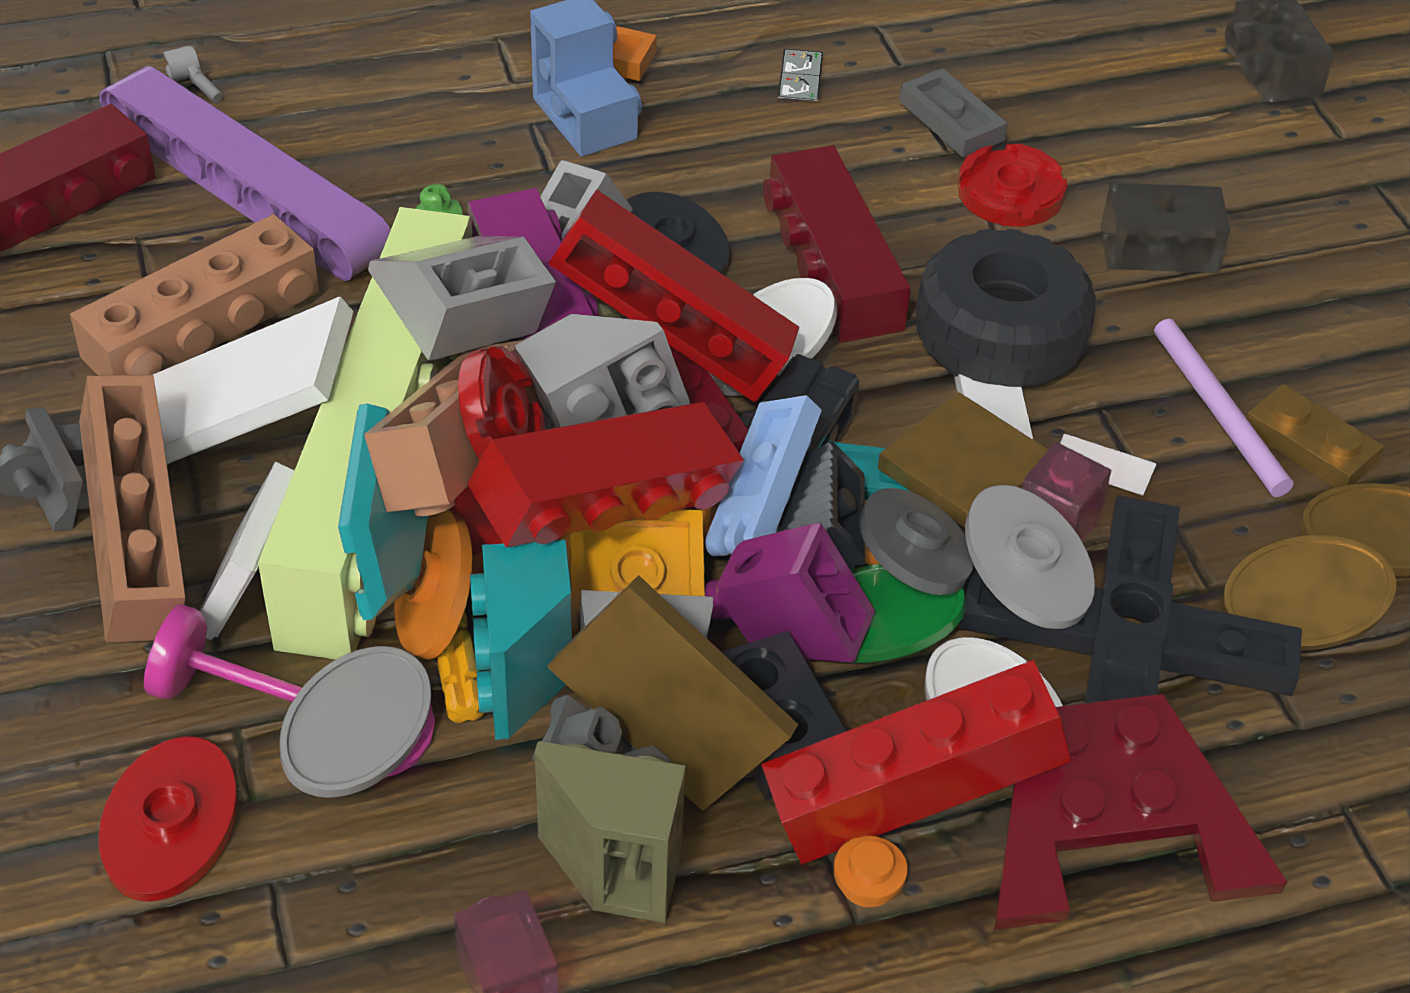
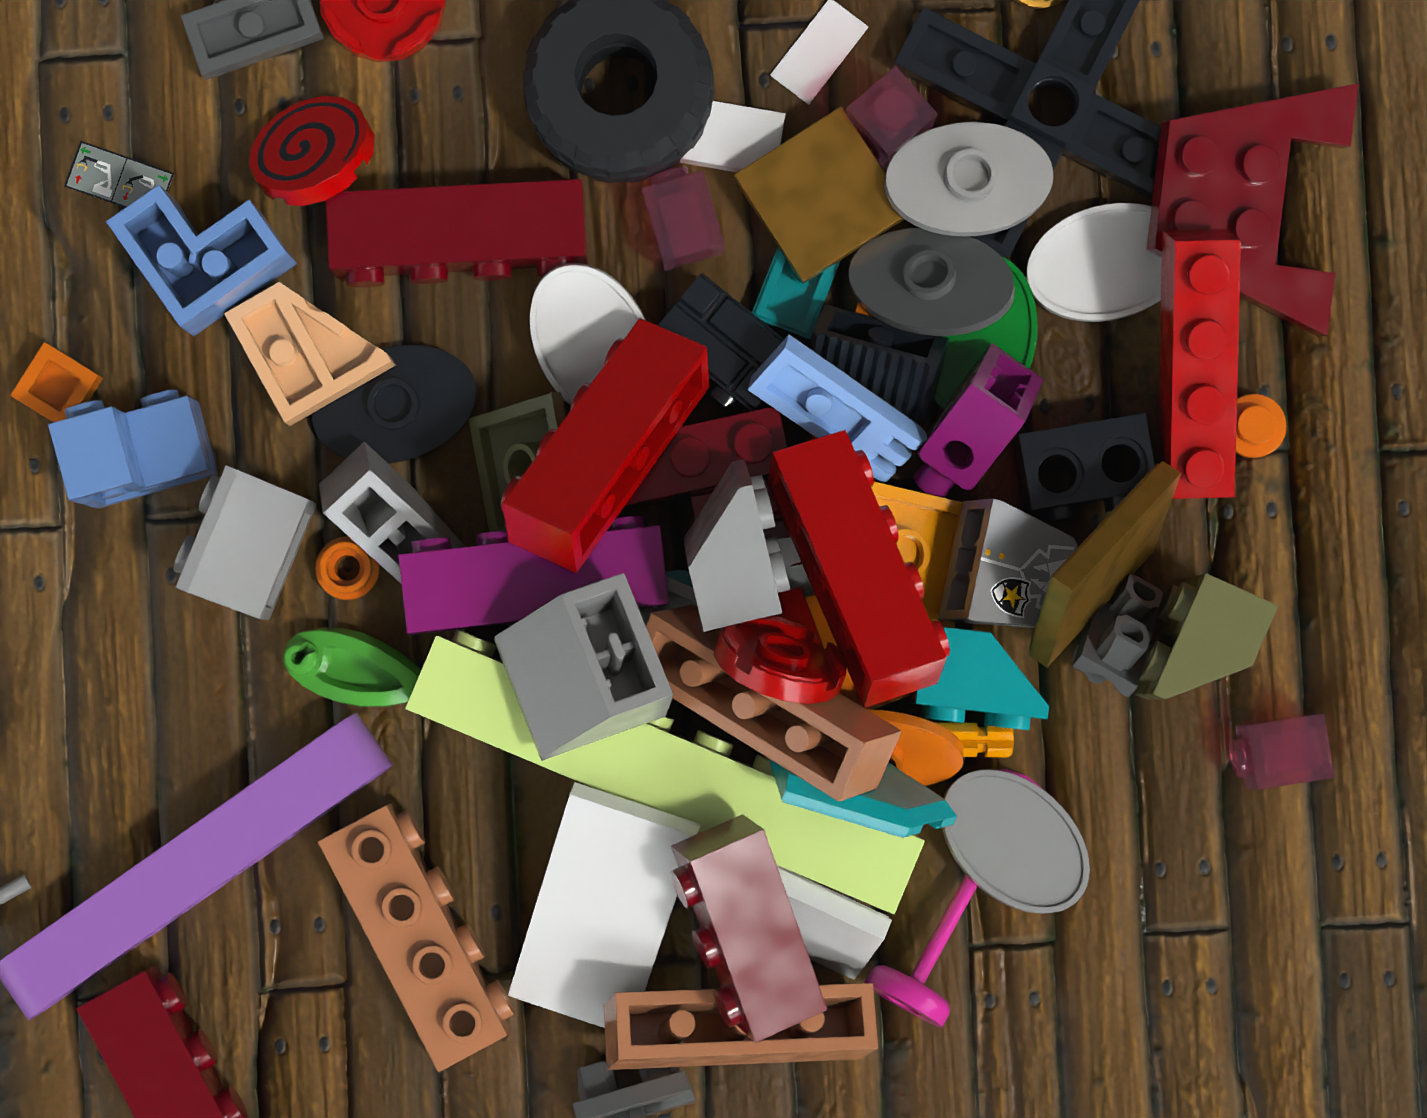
camera: 75 degrees left, 40 degrees up
red piece [99,737,238,902] -> none
none -> medium blue brick [106,185,297,336]
none -> light grey slope [174,465,317,620]
none -> light nougat wing [224,282,396,426]
none -> red tile [249,96,375,206]
none -> clear pink brick [641,167,725,271]
none -> brick [670,814,827,1043]

